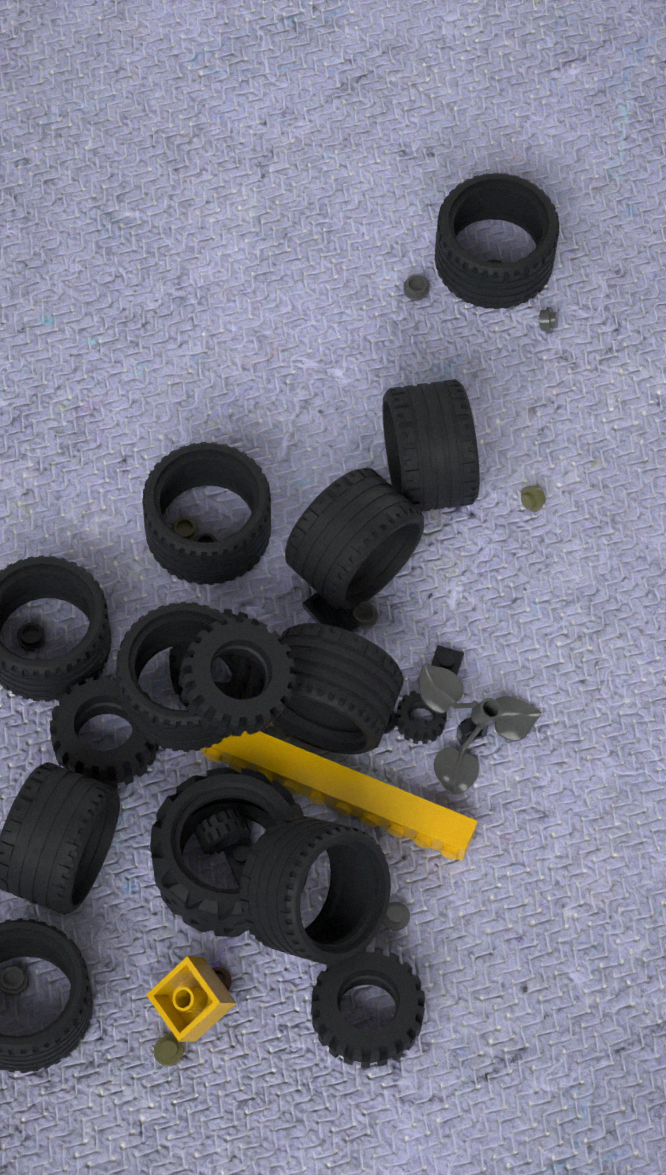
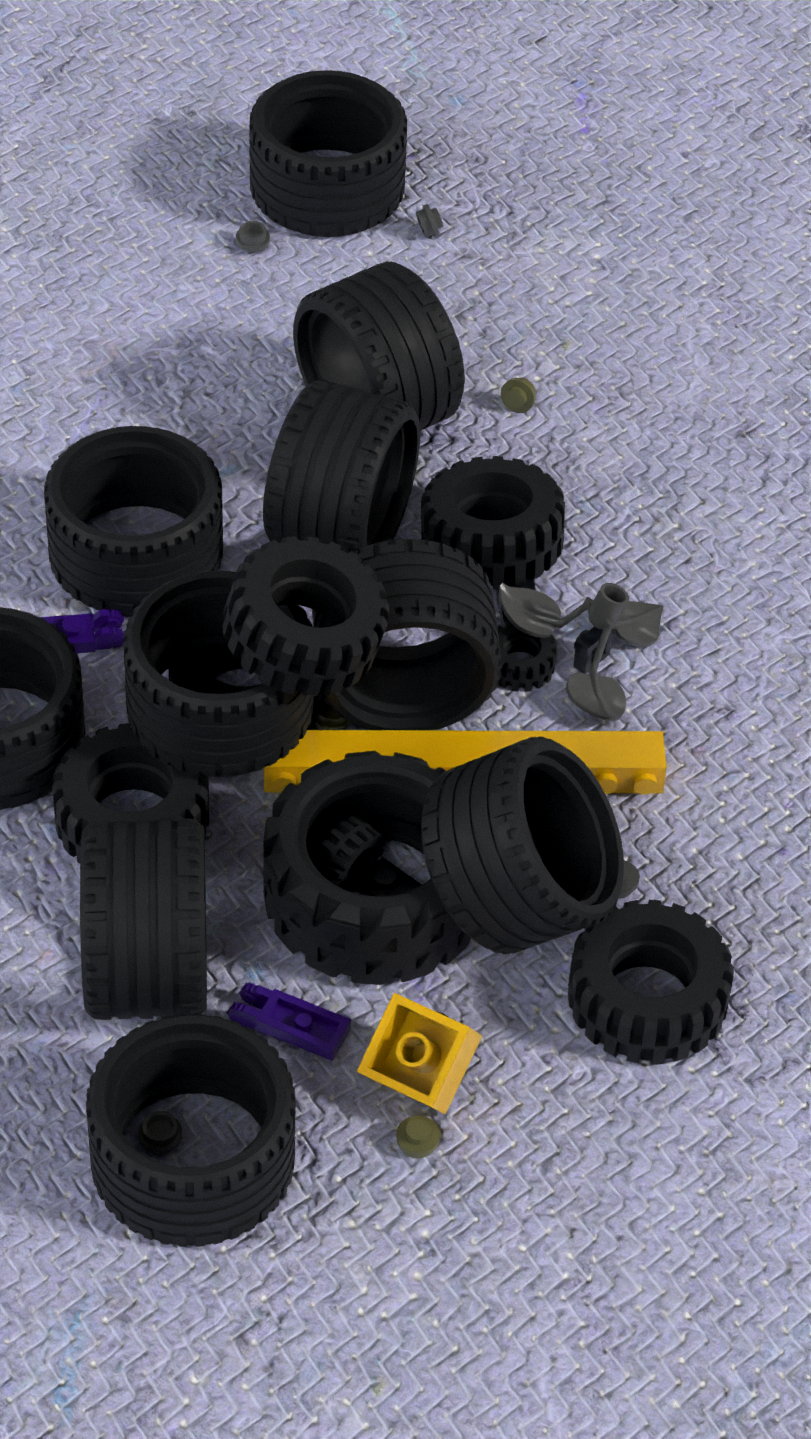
camera: 25 degrees left, 15 degrees down
none -> dark purple hinge [41,609,124,654]
none -> dark purple hinge [226,982,352,1061]
none -> black tyre [421,456,565,589]

